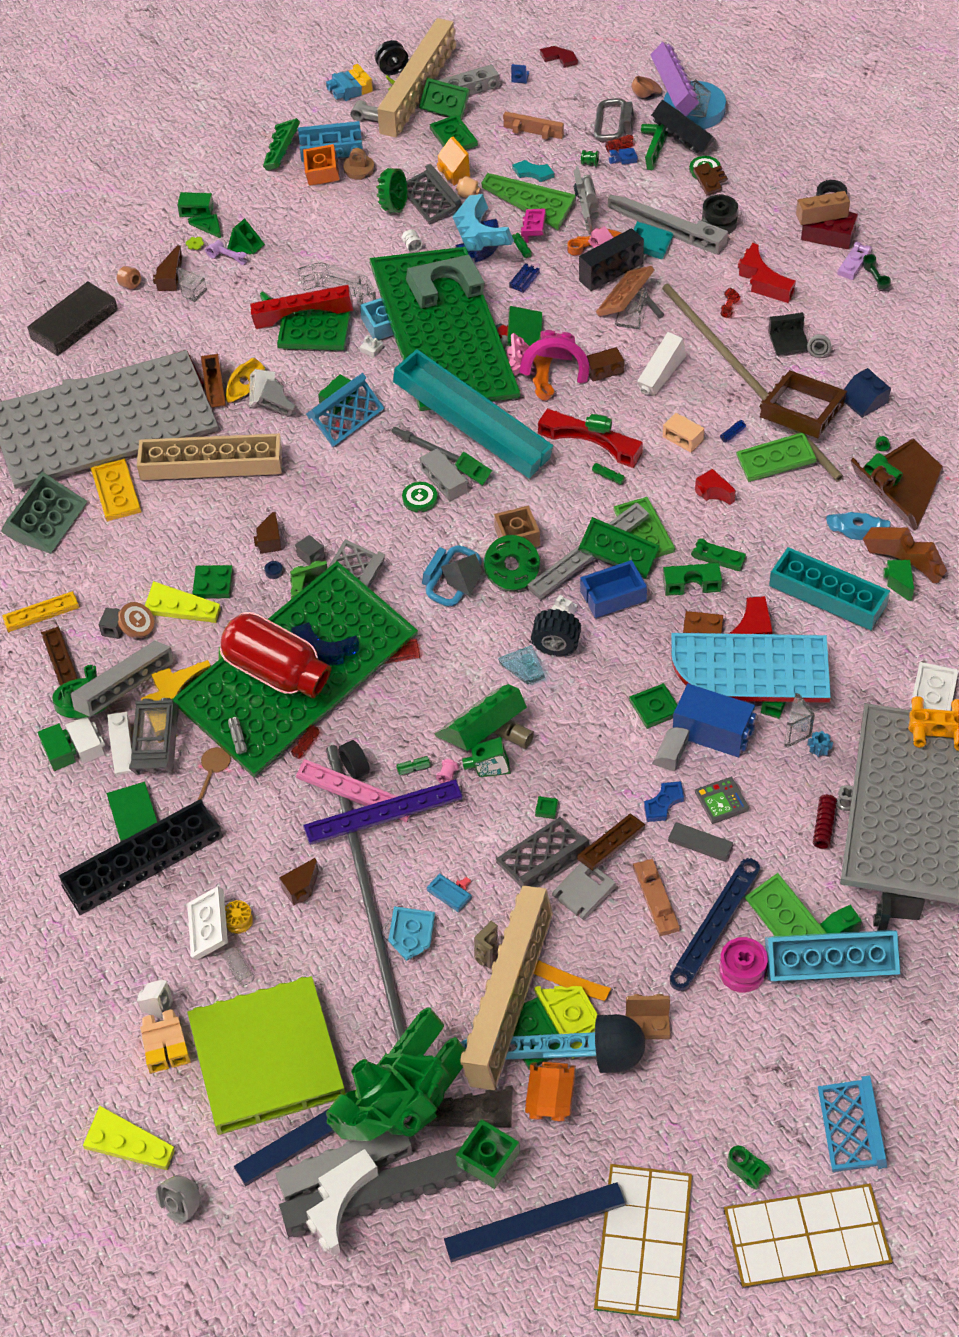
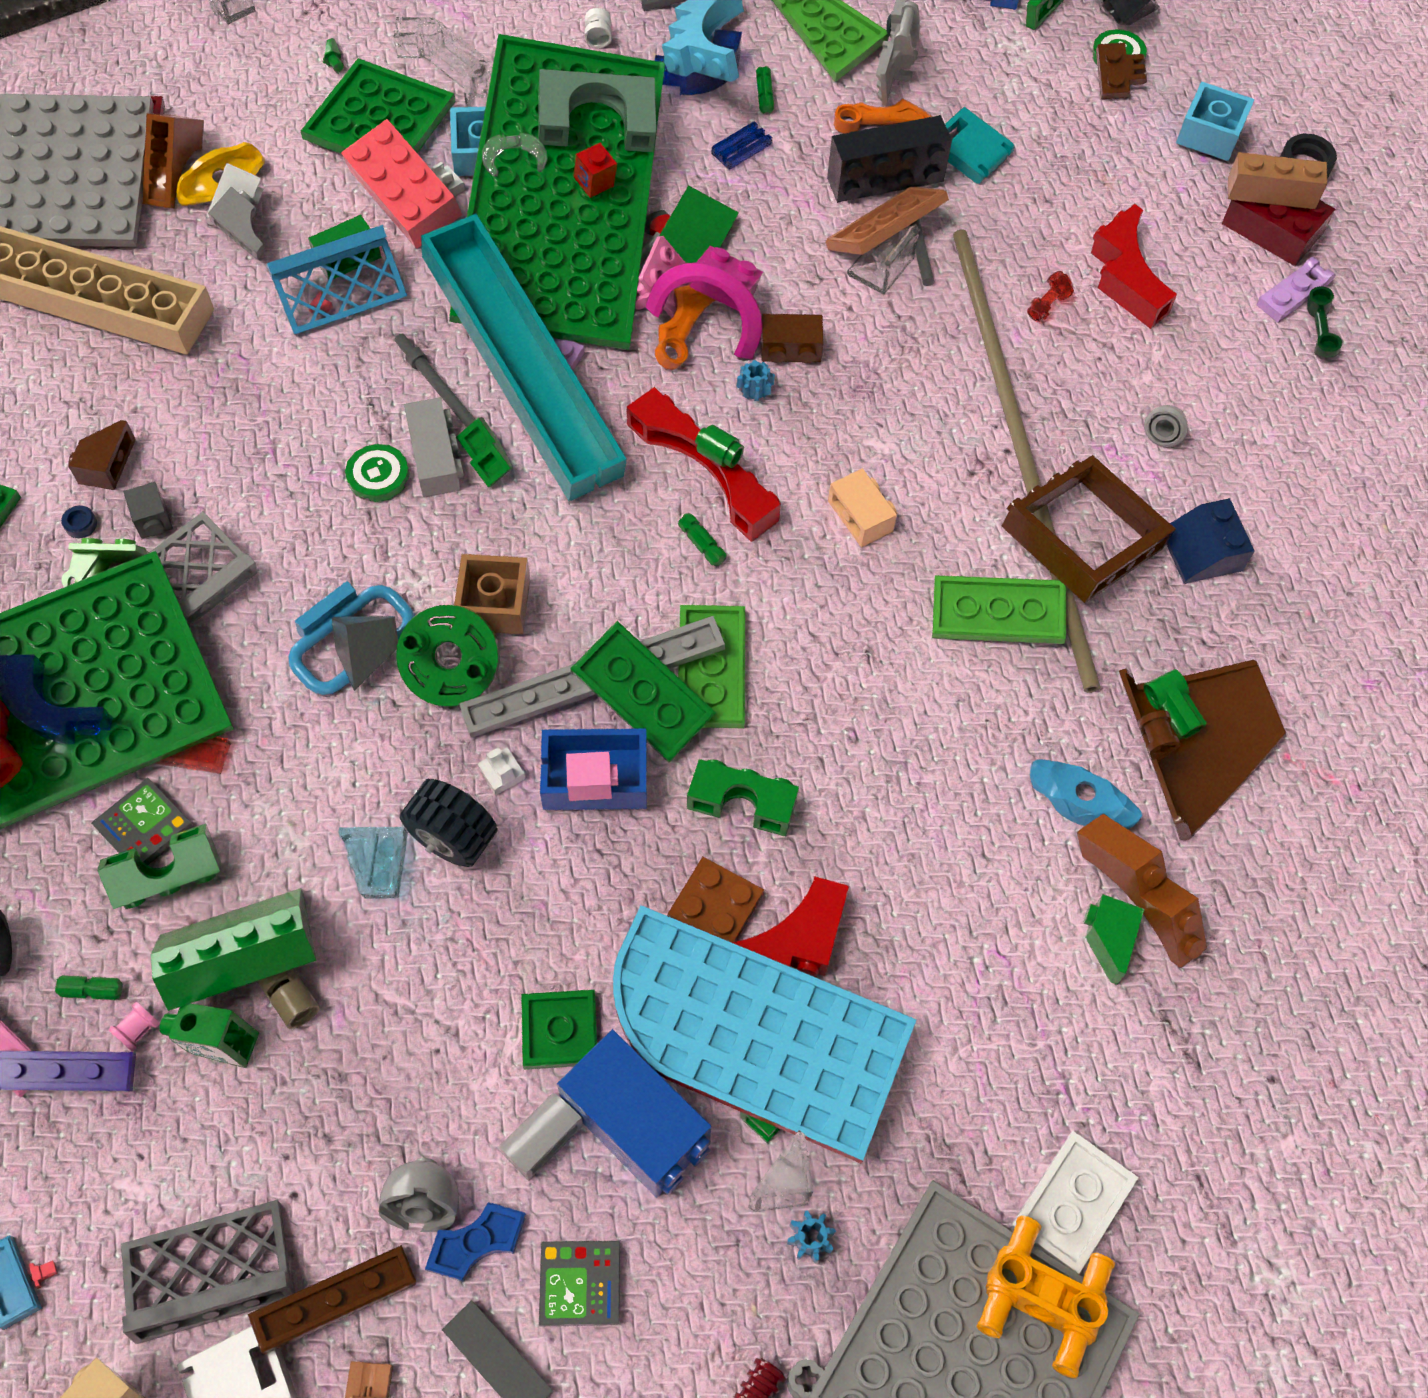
camera: 15 degrees right, 10 degrees up
red arch [250,285,354,329] -> none
dark pink bracket [521,209,546,243] -> none
green tile [535,796,558,819] -> none
bright pink brick [588,226,614,248] -> none
light grey piece [608,195,728,255] -> none
white slope [637,332,686,396] -> none
green plate [691,538,746,572] -> none
red arch [695,469,736,505] -> none
pearl dark grey wheel [702,194,738,234] -> none
clear blue piece [720,420,746,443] -> none
pearl dark grey bracket [768,312,808,355] -> none
teal brick [769,547,890,630] -> none
green hinge [875,436,890,451] -> none
none -> tile [91,778,194,866]
none -> arch [97,823,221,909]
none -> coral brick [341,119,462,249]
none -> light grey cylinder [378,1158,459,1232]
none -> clear piece [482,133,547,177]
none -> bright pink brick [566,752,618,801]
none -> red brick [574,142,617,198]
none -> dark azure gear [736,360,775,401]
none -> medium azure brick [1176,81,1255,161]

